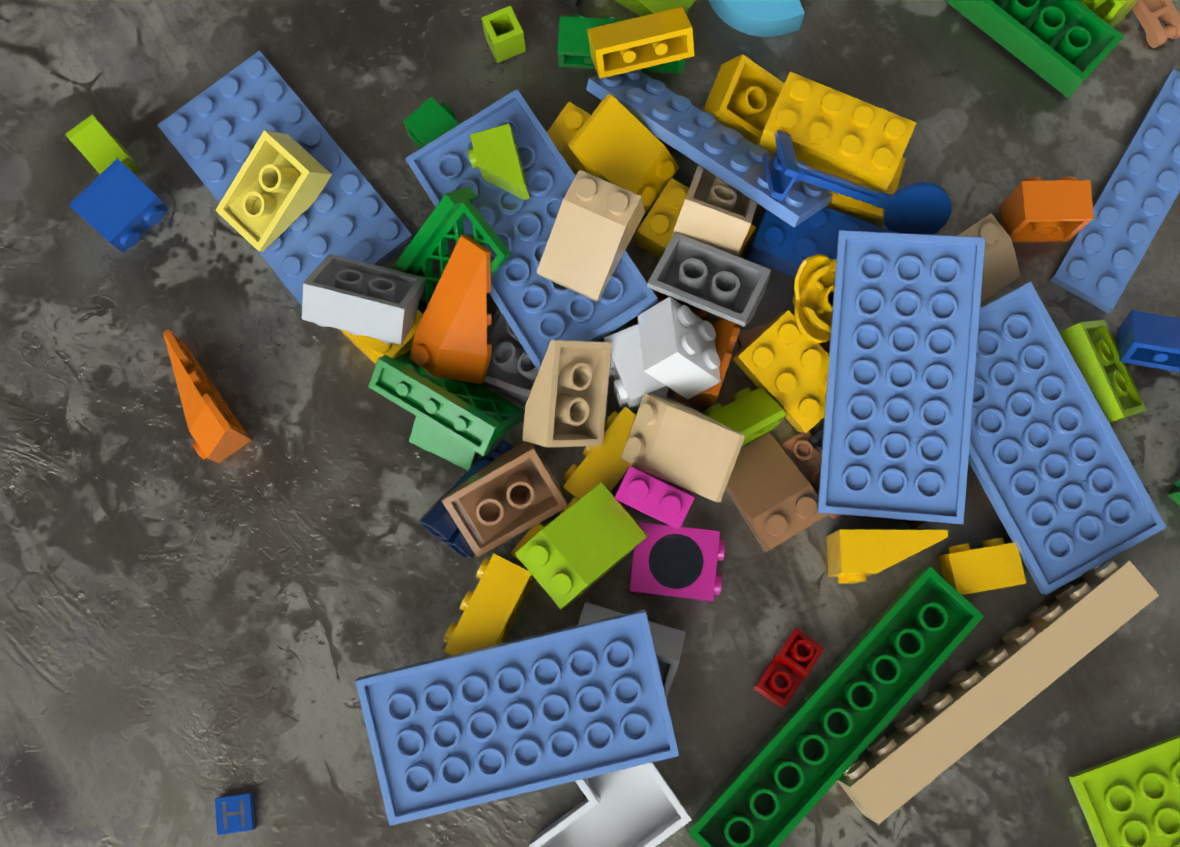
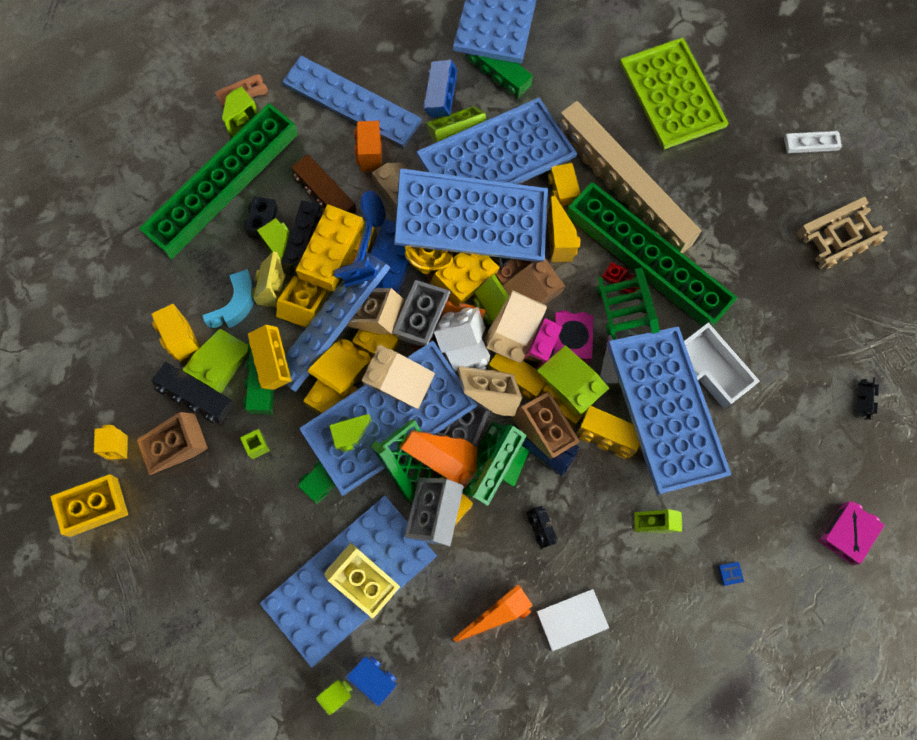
camera: 100 degrees left, 5 degrees down
none -> black brick [244,196,278,239]
none -> light yellow slope [252,251,286,308]
none -> lime slope [257,218,290,260]
none -> black brick [281,200,323,277]
none -> reddish brown brick [291,154,357,214]
none -> black hinge [526,506,558,550]
none -> white tile [537,589,609,651]
none -> green fence [596,267,660,340]
none -> lime slope [634,509,682,533]

